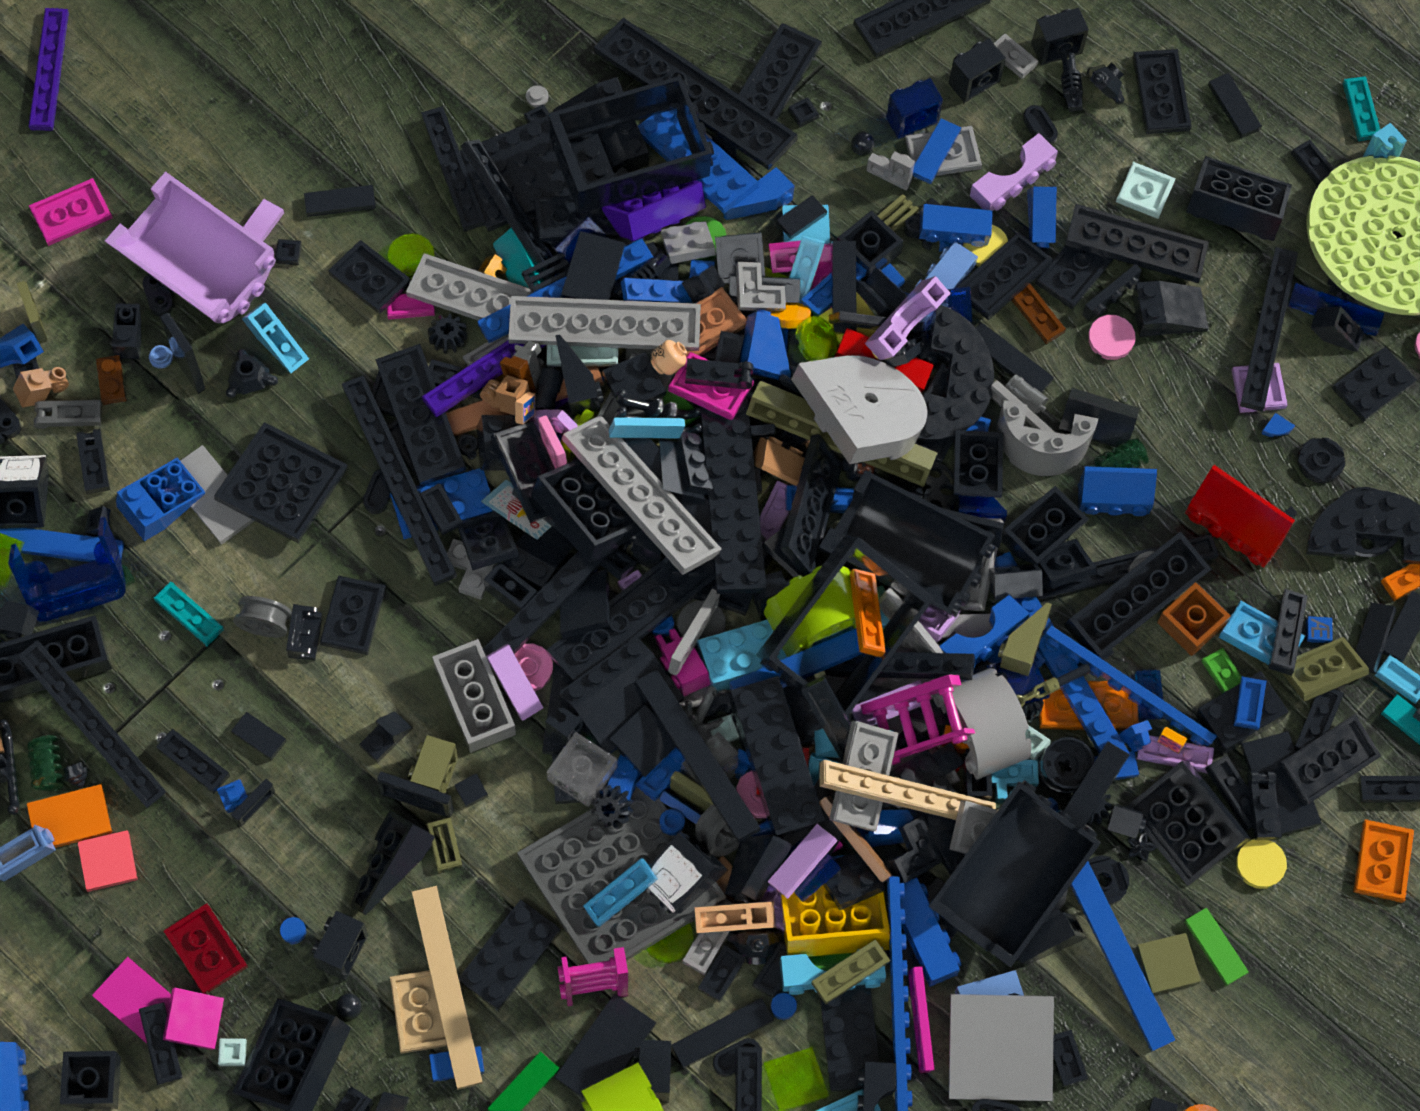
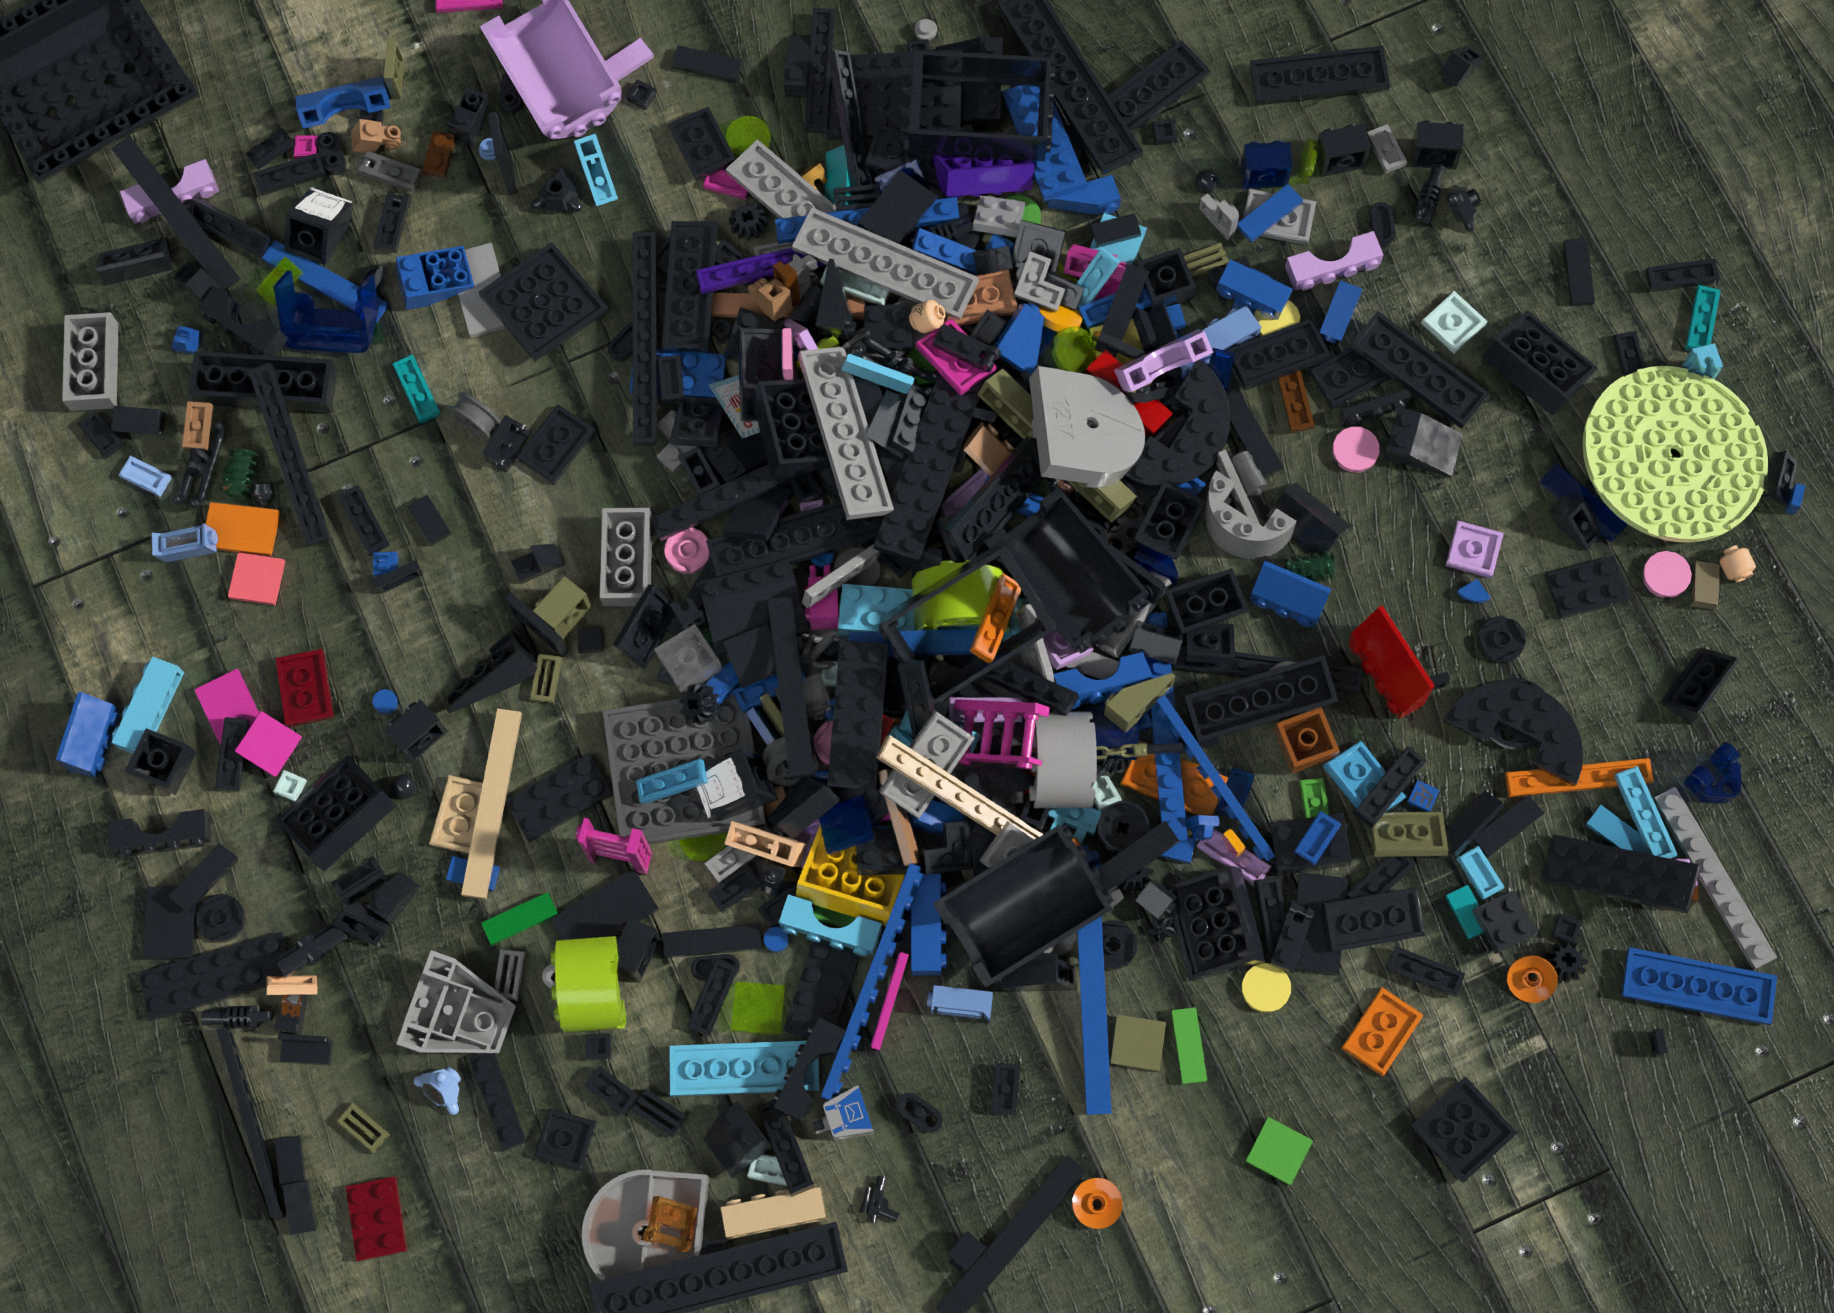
camera: 30 degrees right, 5 degrees up
lavender tile [486,644,543,721] -> none
tile [515,392,535,425] -> none
blue tile [659,809,685,836] -> none
lavender tile [768,824,837,899] -> none
olive plate [811,939,890,1004] -> none
light grey tile [948,994,1054,1101] -> none
black tile [1132,49,1192,134] -> none
black plate [1240,247,1298,412] -> none
none -> medium azure brick [111,656,184,754]
none -> black tile [613,584,674,669]
none -> black slope [784,35,811,98]
none -> bright green tile [1245,1117,1313,1186]
none -> clear neon green tile [1297,138,1318,185]
none -> black plate [1645,258,1720,292]

